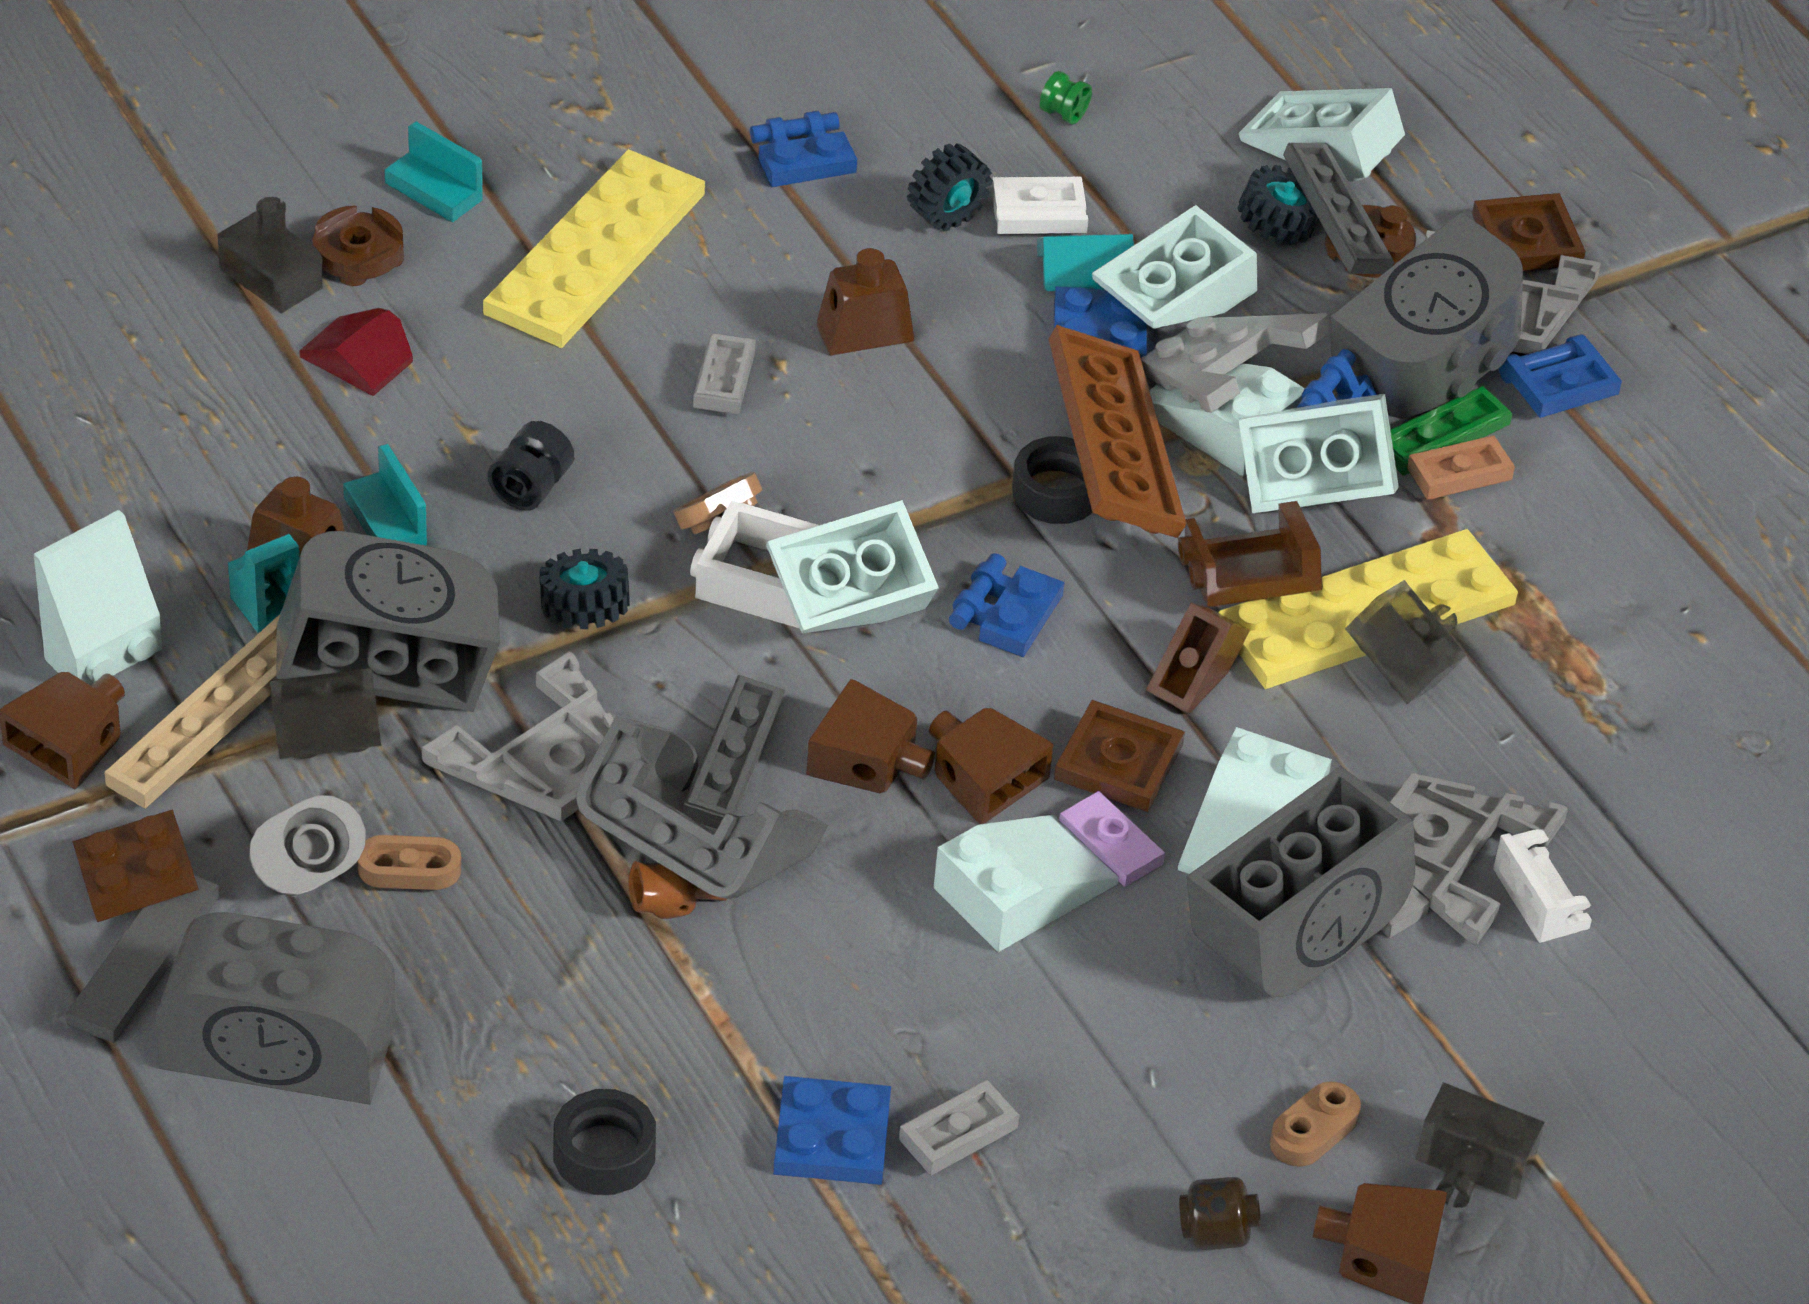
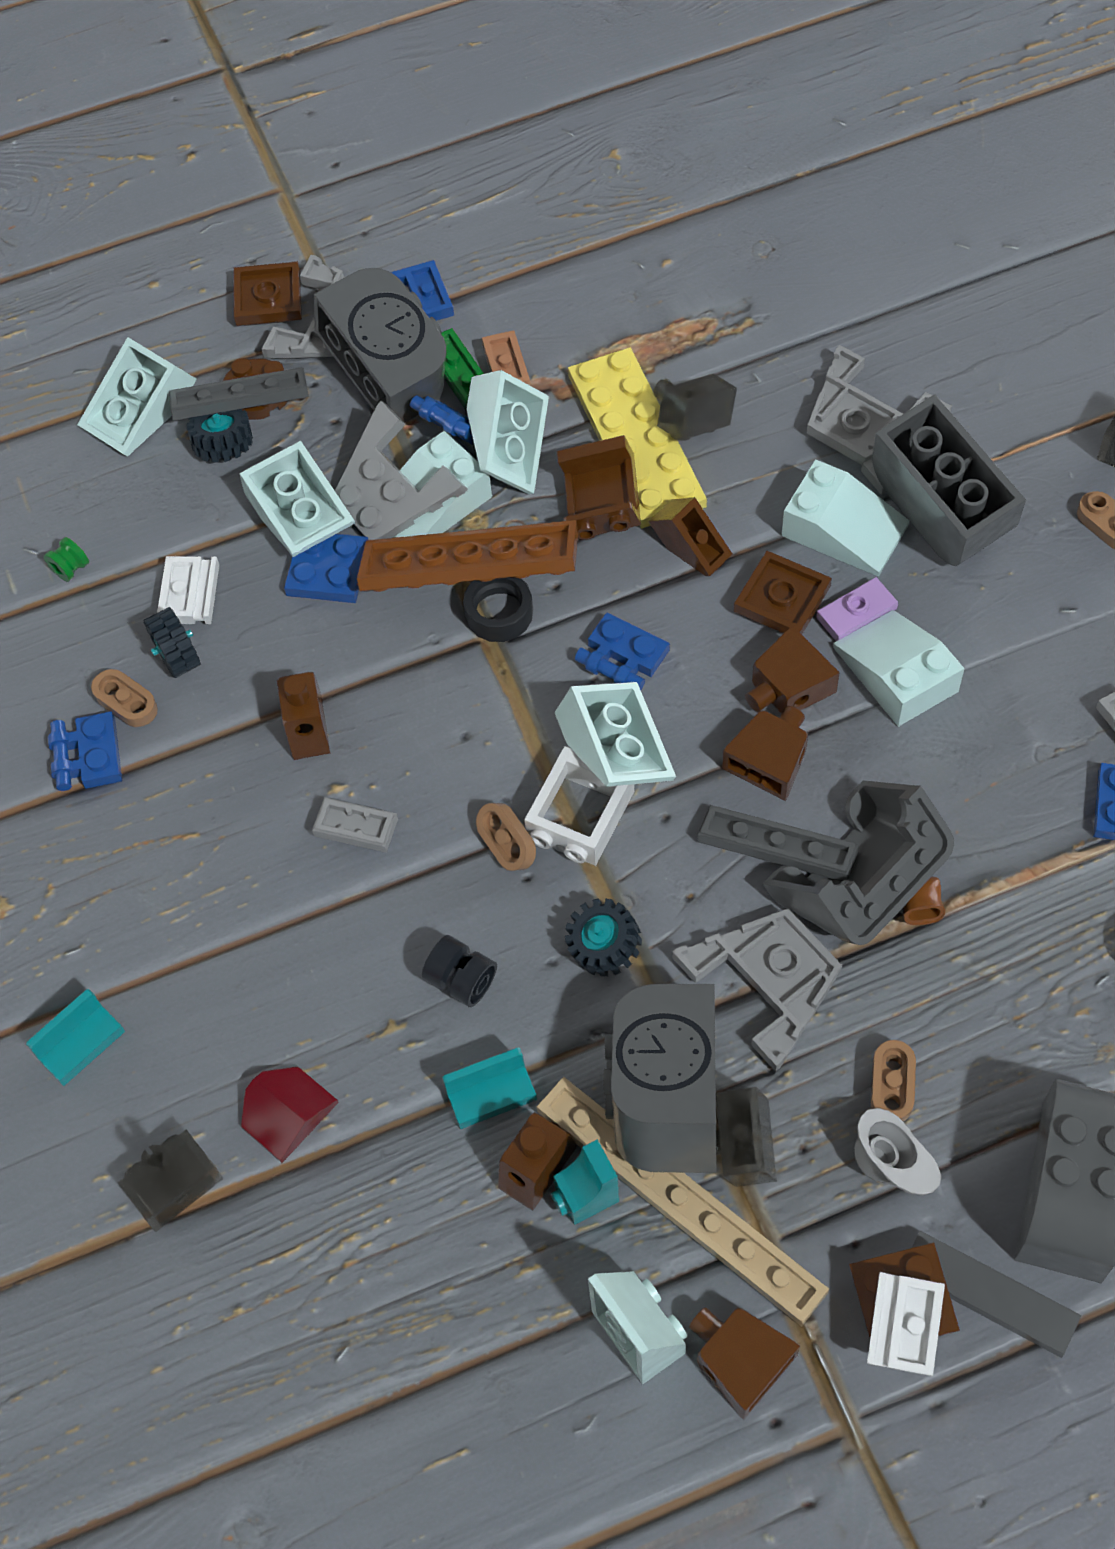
camera: 75 degrees left, 15 degrees up
reddish brown plate [312,206,404,286] -> none
light yellow plate [483,149,705,348] -> none
teal panel [1037,234,1134,292] -> none
white hinge [1493,829,1592,943] -> none
none -> medium nougat plate [91,669,158,727]
none -> white plate [867,1272,945,1376]

